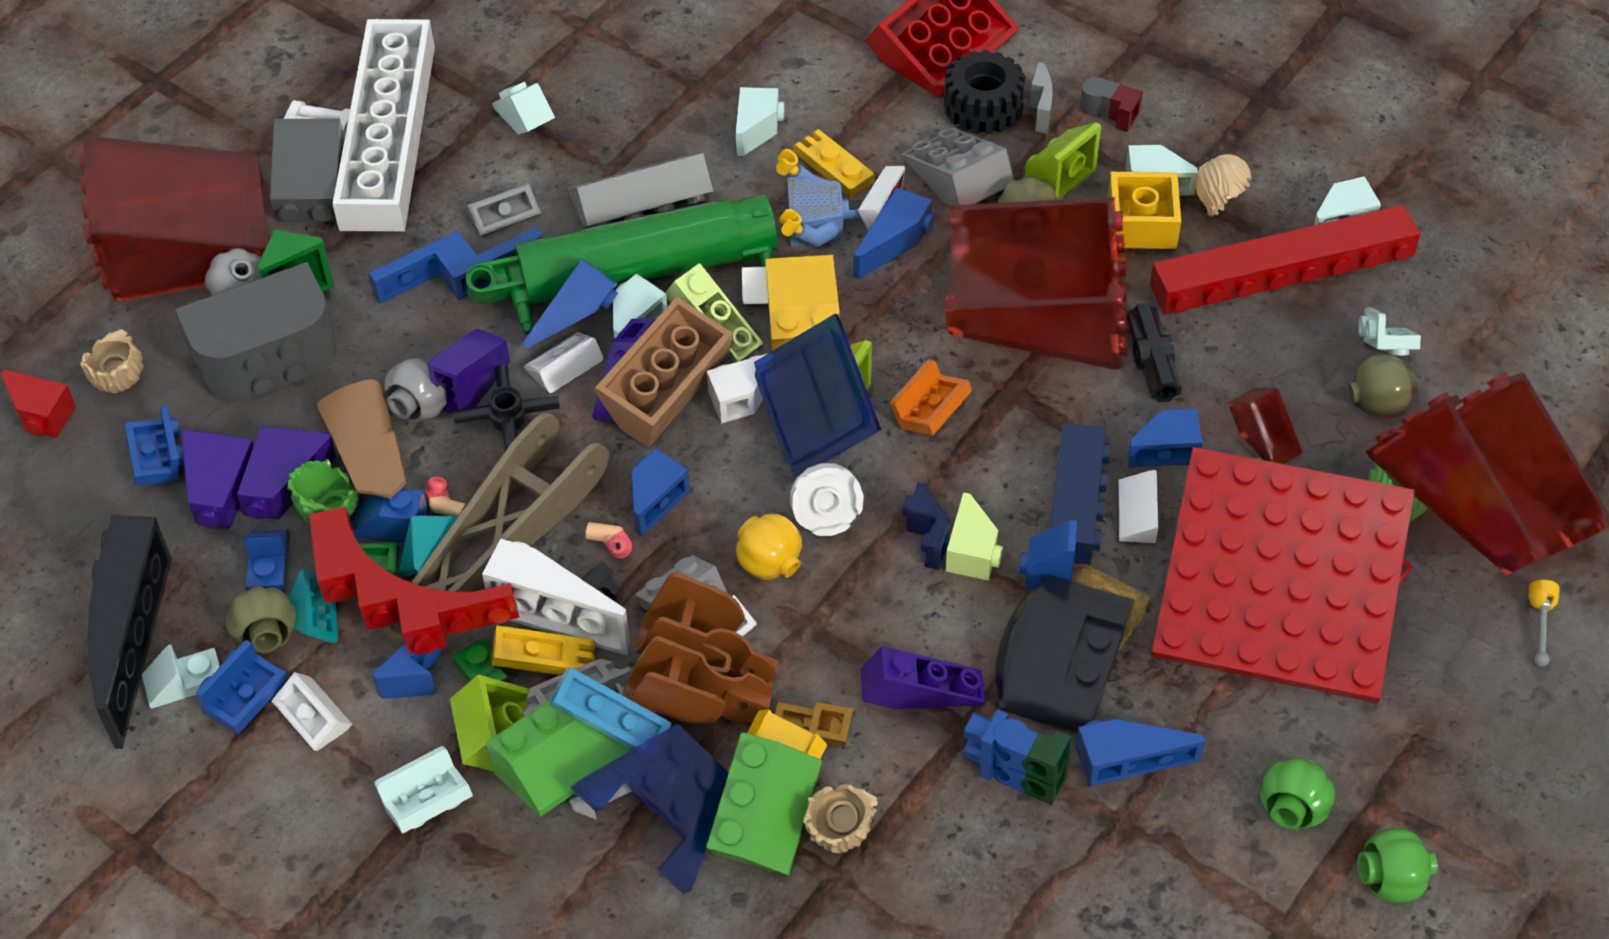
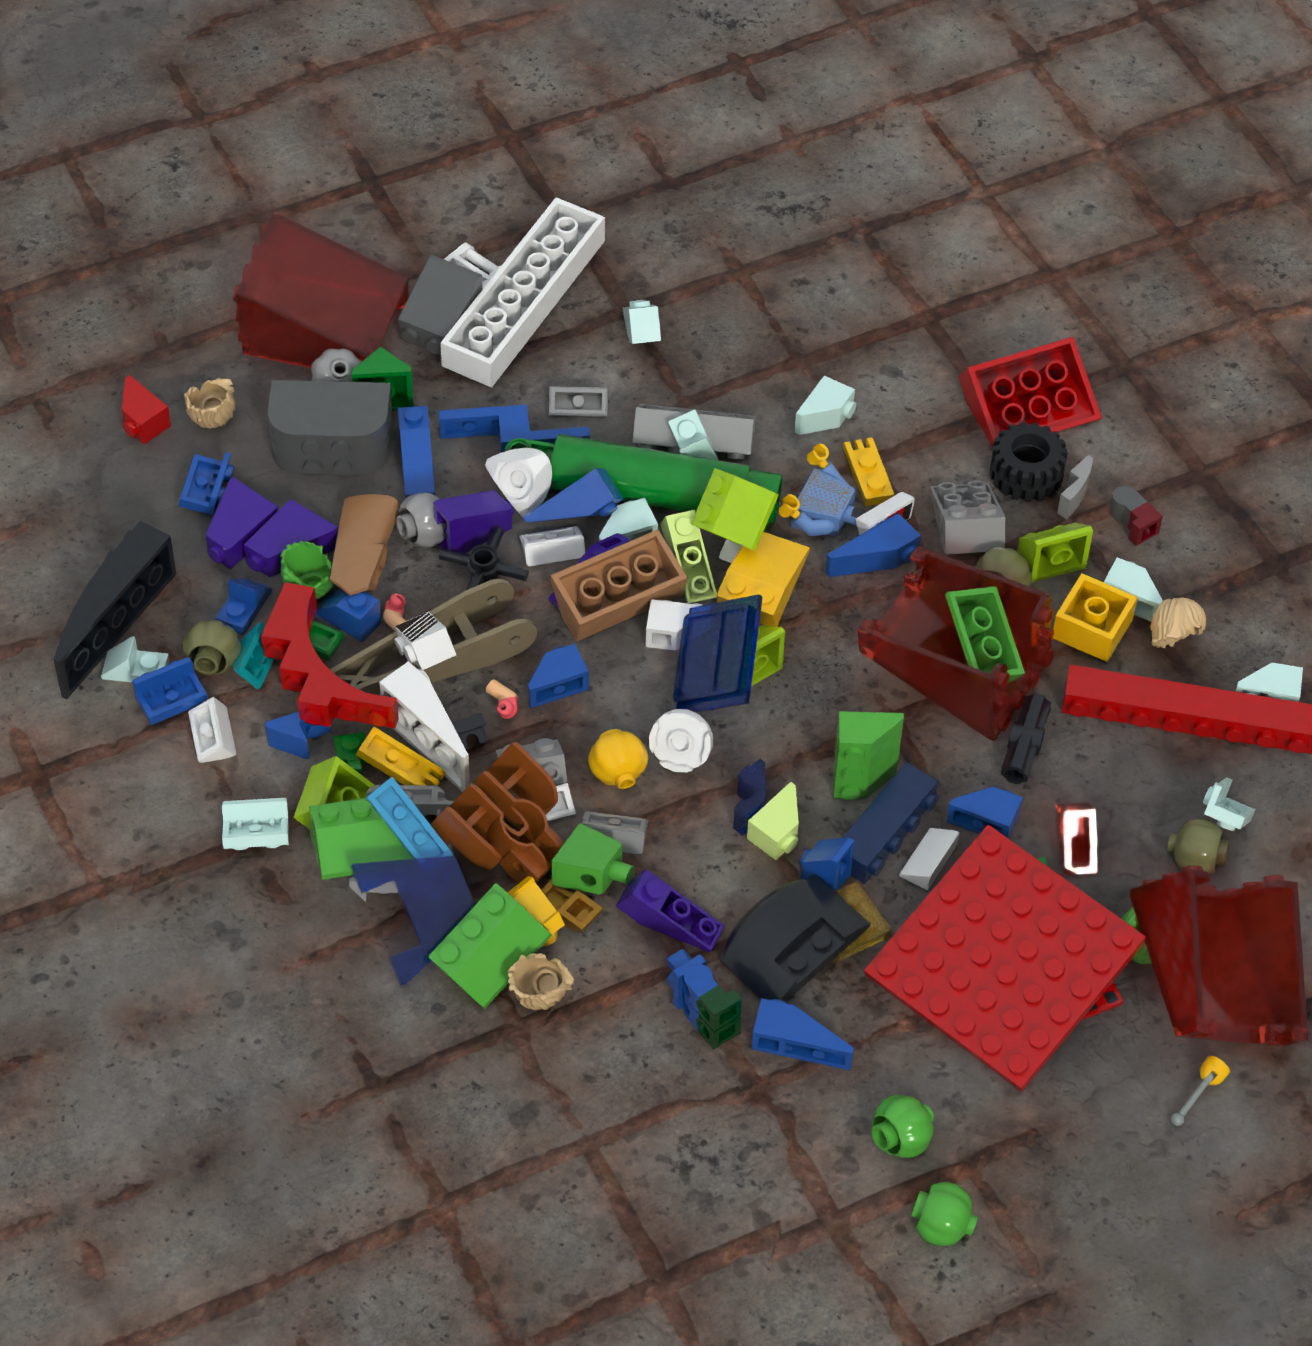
camera: 25 degrees right, 0 degrees up
teal slope [398,516,459,577] -> none
orange bracket [890,360,973,435] -> none
none -> white brick [394,611,456,670]
none -> blue slope [398,406,435,499]
none -> white hat [485,448,552,517]
none -> bright green torso [552,823,635,895]
none -> light grey slope [581,811,648,854]
none -> light aqua slope [668,409,719,460]
none -> lime slope [691,468,779,551]
none -> bright green slope [833,711,904,800]
none -> bright green slope [945,586,1025,690]

